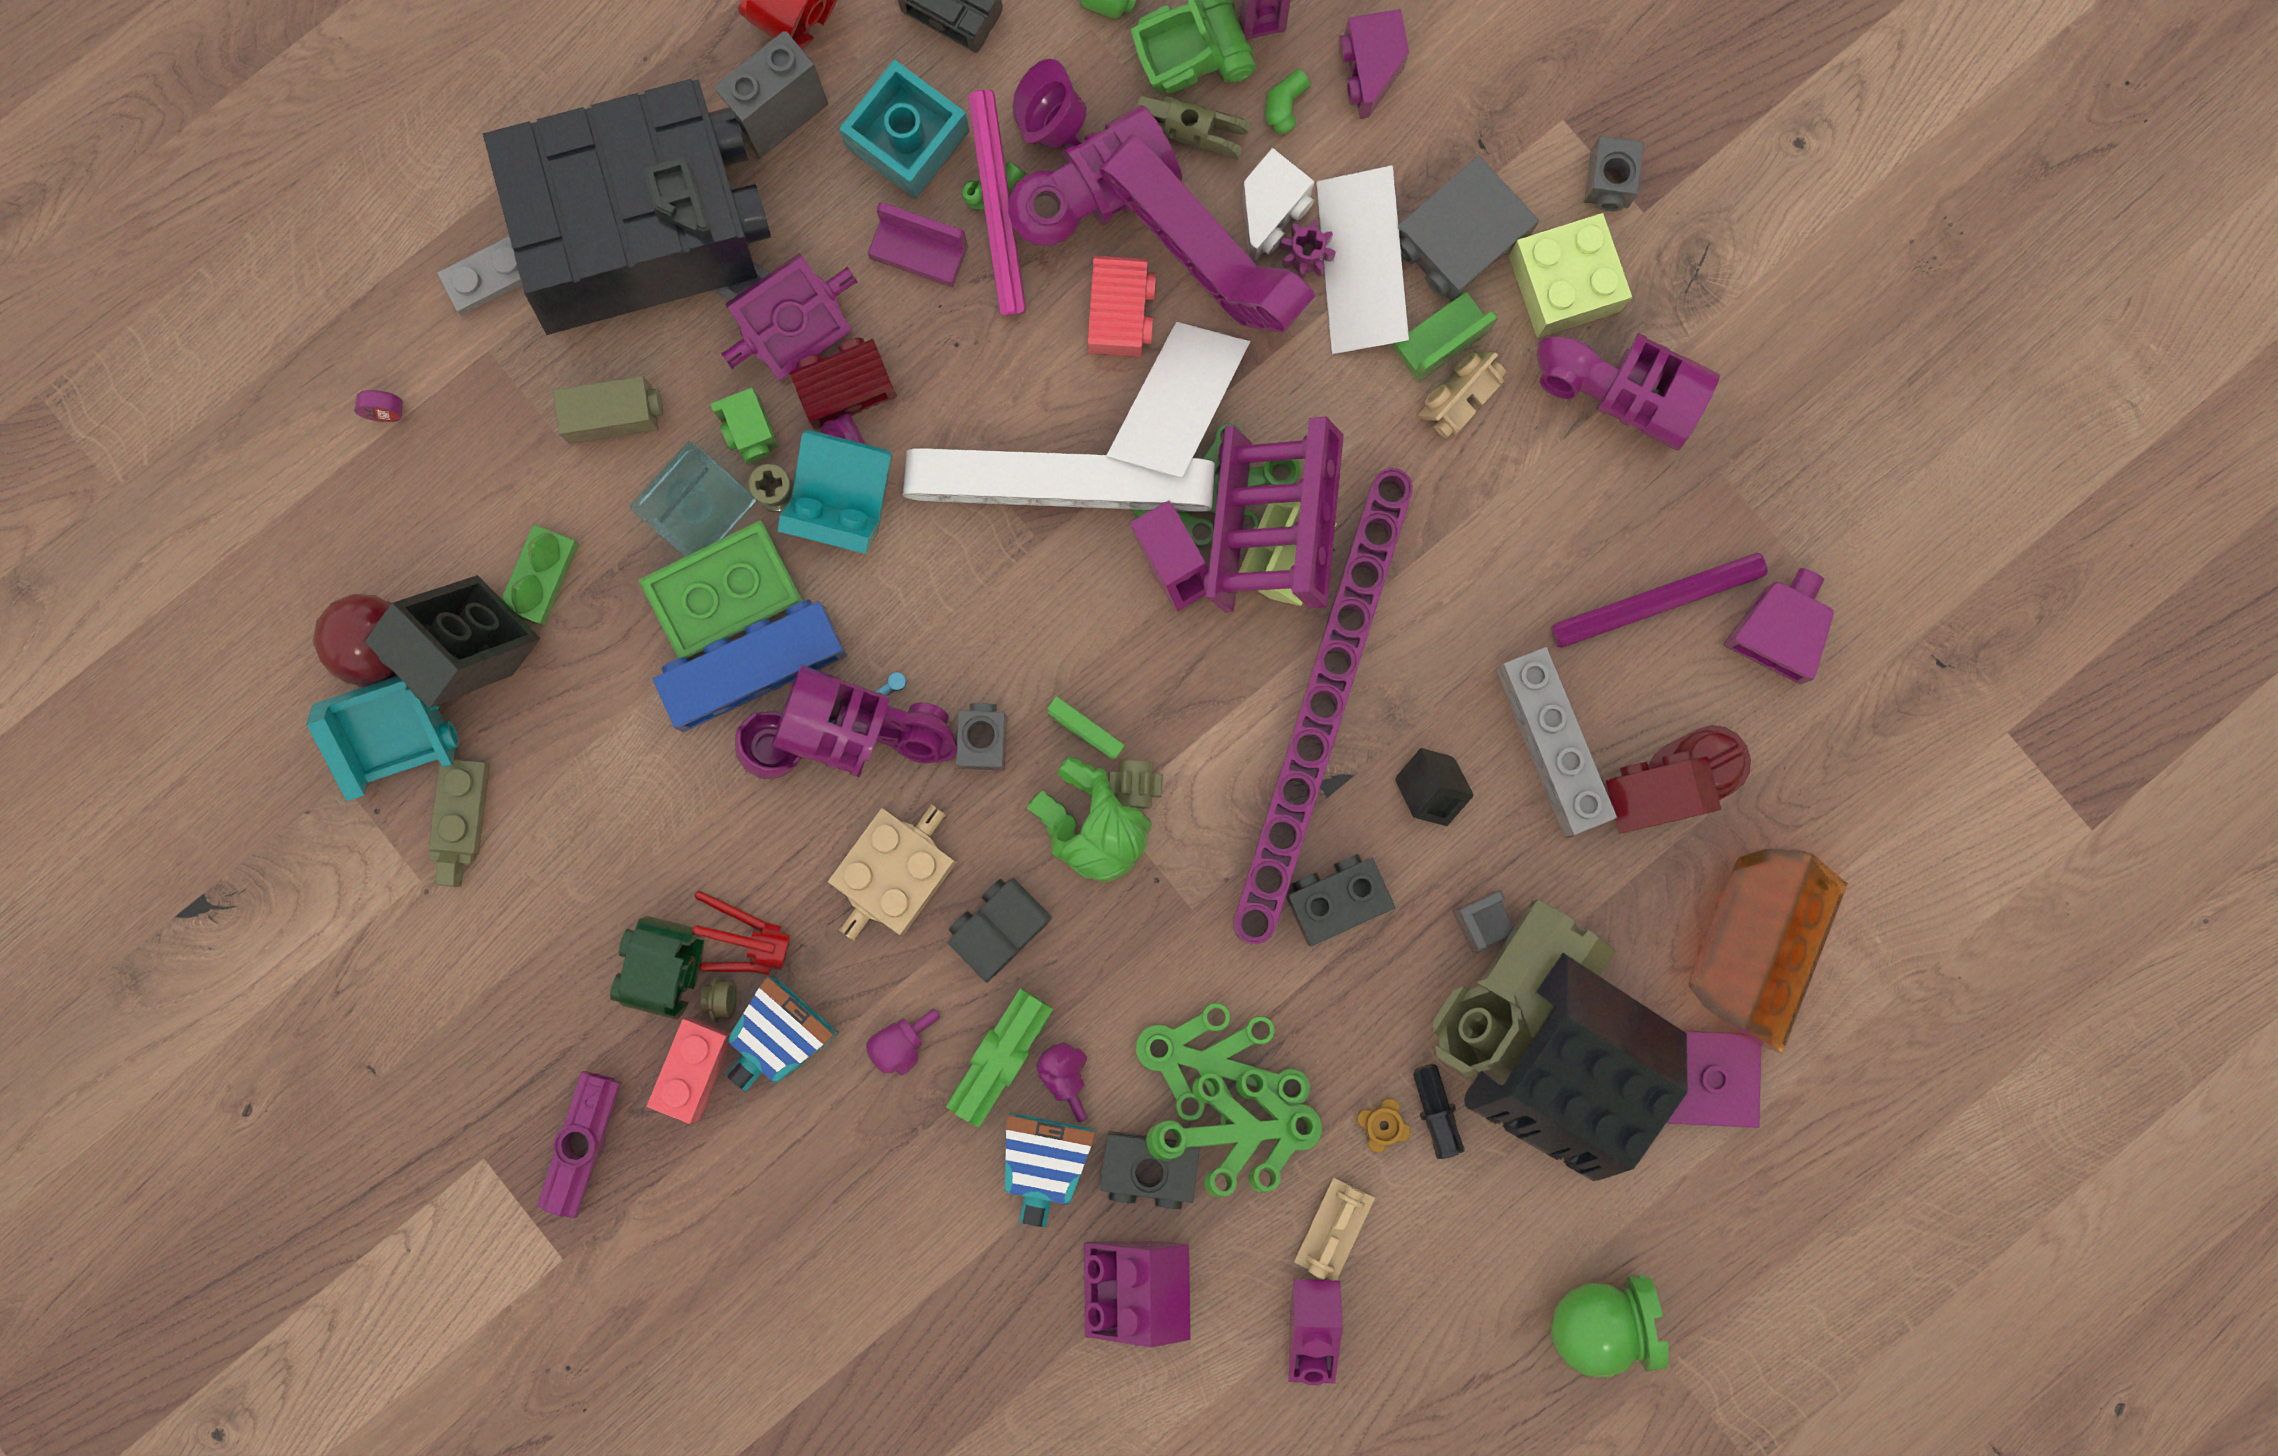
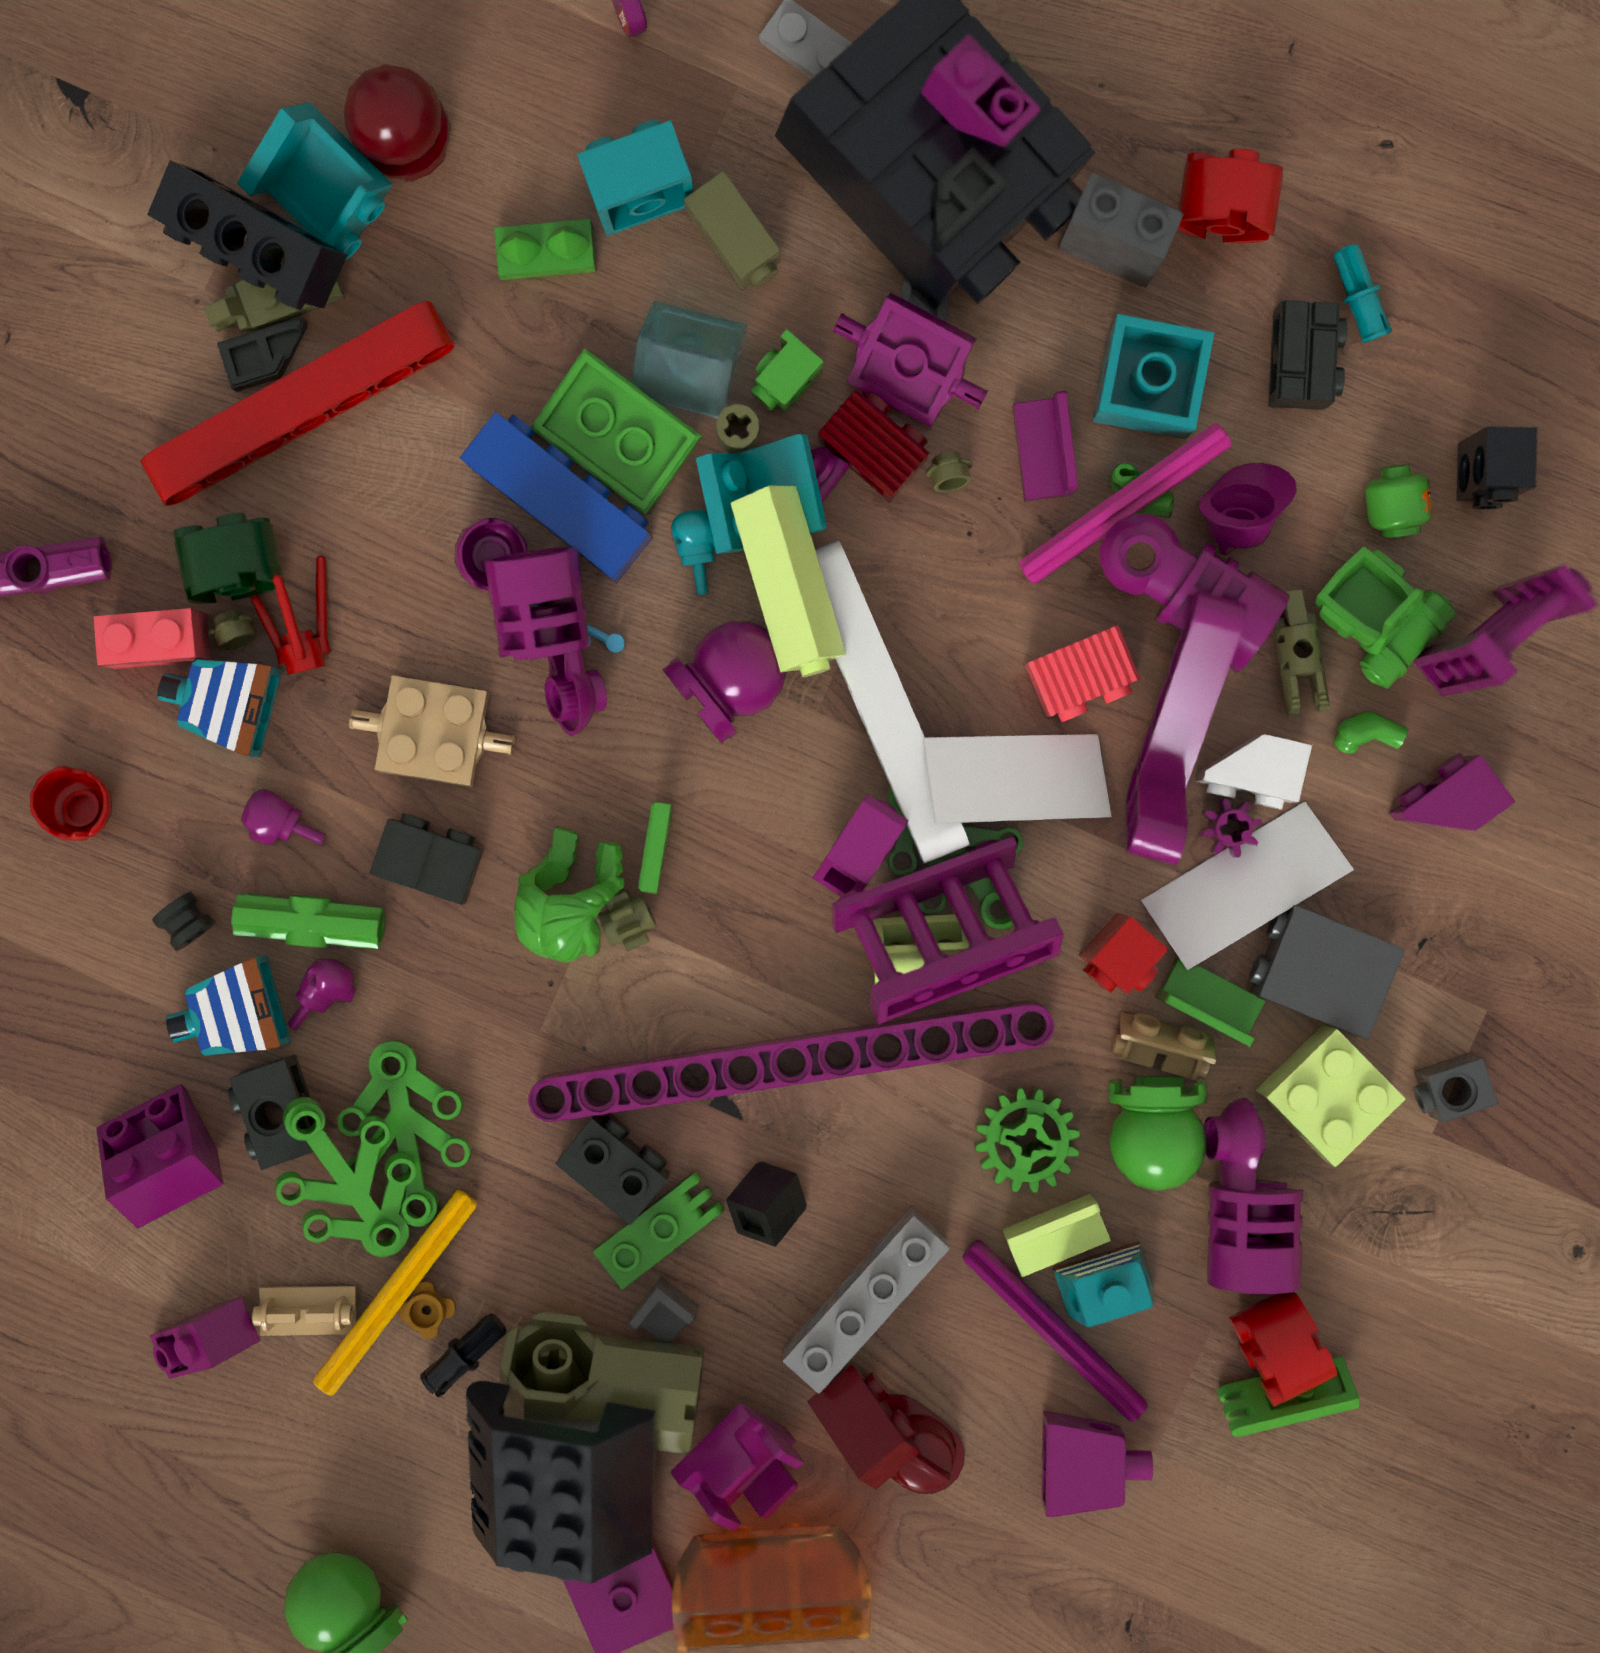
camera: 65 degrees right, 5 degrees up
pearl dark grey brick [365,575,540,708] -> none
dark grey brick [956,703,1007,771] -> none
none -> red hair [30,765,112,841]
none -> red beam [140,301,455,506]
none -> black brick [147,160,348,310]
none -> pearl dark grey wheel [152,892,215,951]
none -> pearl dark grey tile [217,316,308,392]
none -> yellow axle [313,1189,477,1396]
none -> teal brick [577,120,694,237]
none -> bright green hinge [593,1171,725,1290]
none -> magenta tile [662,621,787,743]
none -> magenta panel [670,1403,804,1531]
none -> teal piece [671,510,715,595]
none -> yellowish green brick [730,486,846,677]
none -> magenta slope [920,35,1041,147]
none -> olive plate [925,451,973,493]
none -> bright green gear [974,1086,1080,1193]
none -> yellowish green panel [1002,1193,1111,1277]
none -> teal torso [1052,1241,1155,1327]
none -> red brick [1079,912,1168,994]
none -> bright green tile [1108,1076,1207,1191]
none -> bright green hinge [1217,1356,1360,1437]
none -> red brick [1228,1292,1337,1407]

